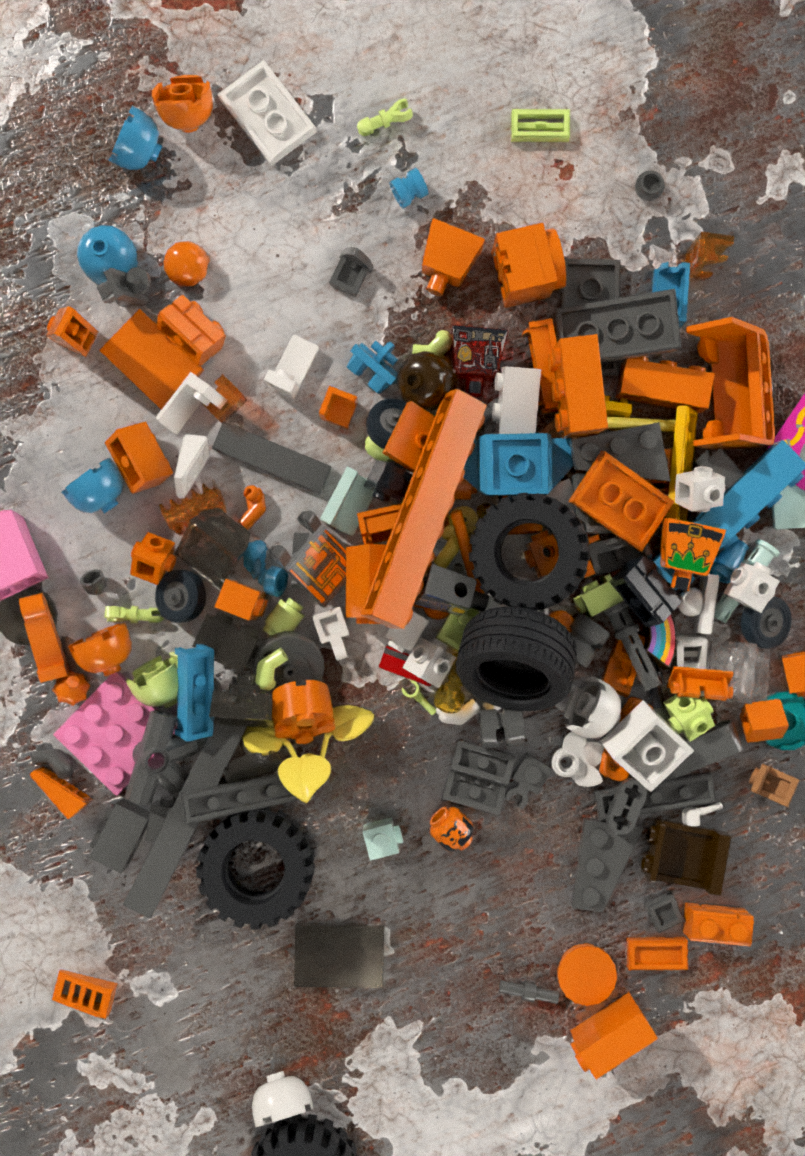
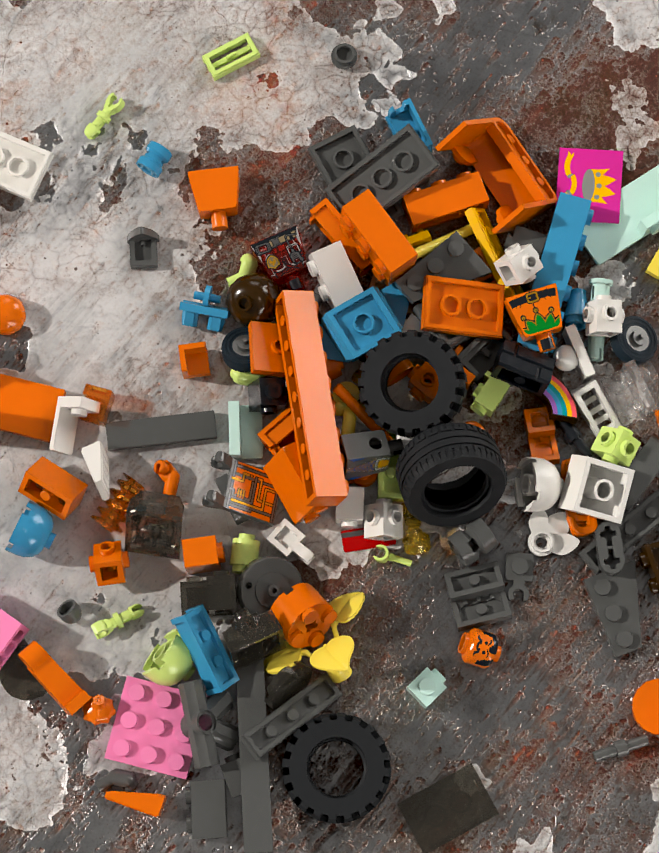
camera: 30 degrees left, 10 degrees down
orange cylinder [68,623,132,676] -> none
black wheel [155,570,206,623] -> none
orange brick [156,295,226,367] -> none
dark azure arm [243,540,288,597] -> none
yellowish green arm [255,648,288,691] -> none
white bracket [264,335,319,400] -> none
white arm [436,699,481,725] -> none
orange piece [491,222,566,308] -> none
dark grey wheel [570,613,611,669] -> none
dark grey pin [603,601,662,691] -> none
orange hinge [666,666,734,701] -> none
clear orange hinge [685,231,734,279] -> none

